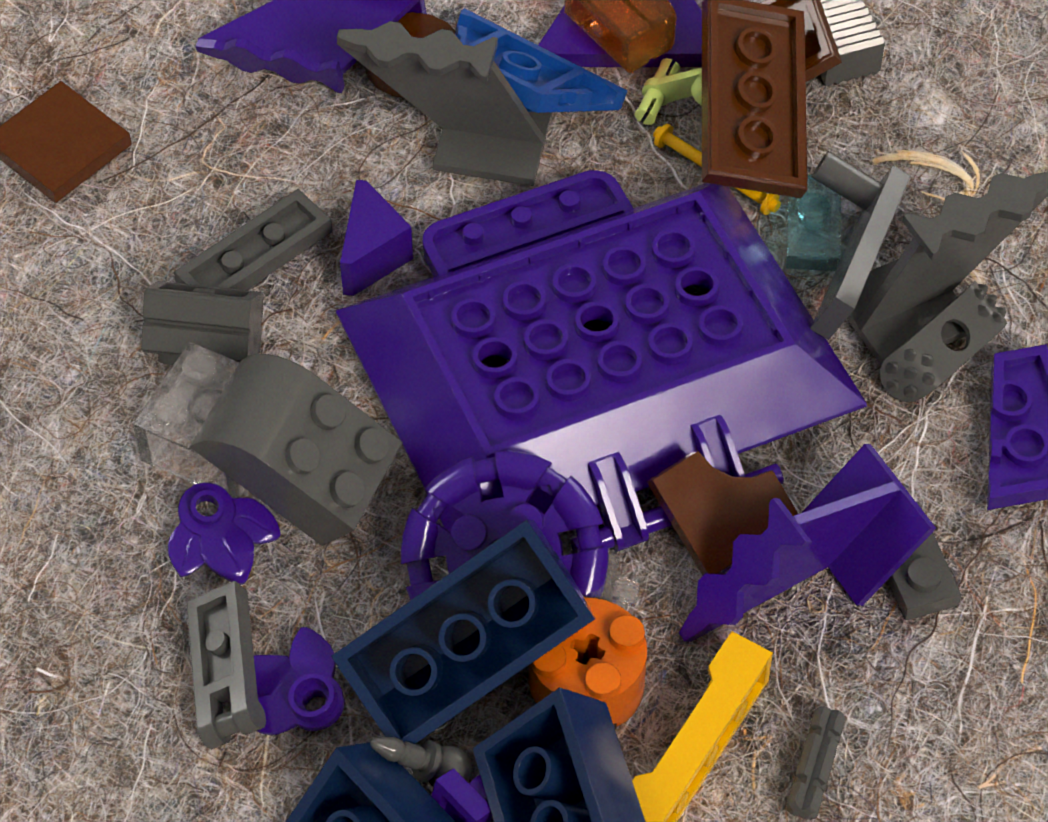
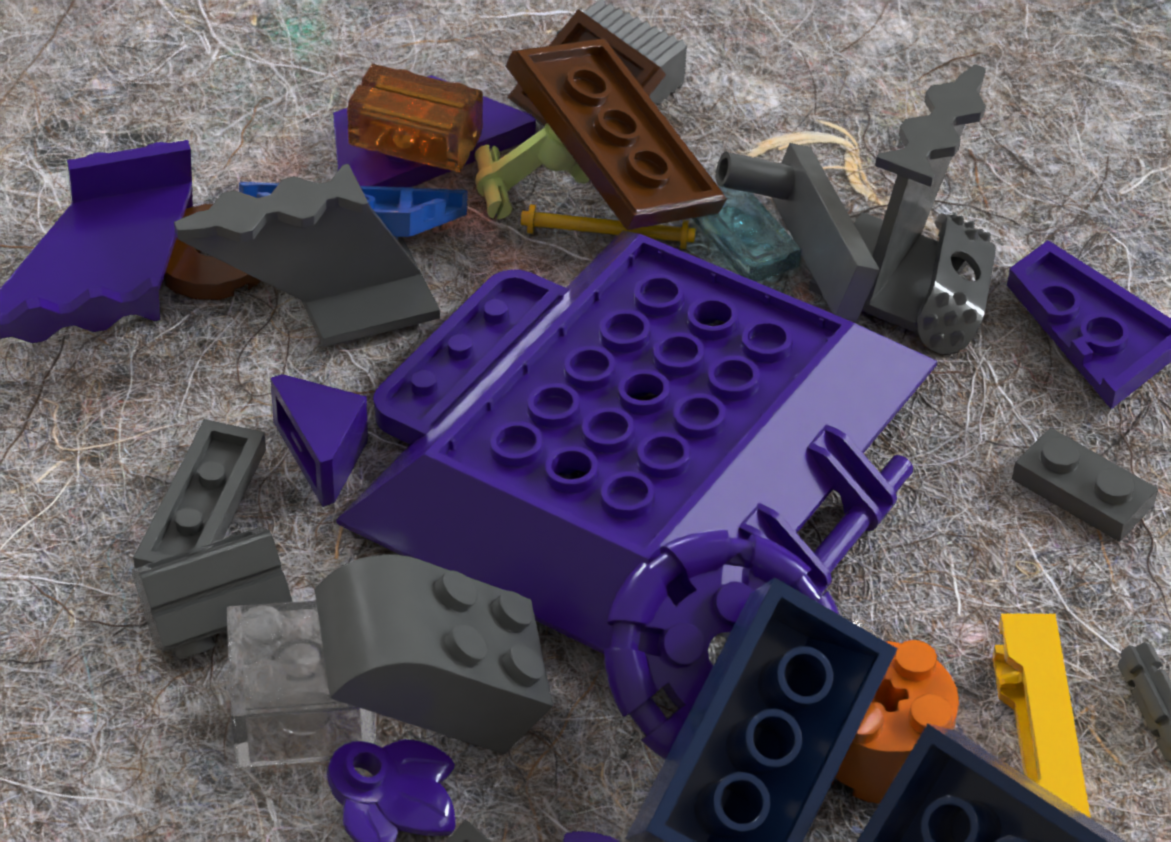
camera: 35 degrees left, 10 degrees down
reddish brown tile [646,451,798,575] -> none
dark purple piece [679,444,936,642] -> none

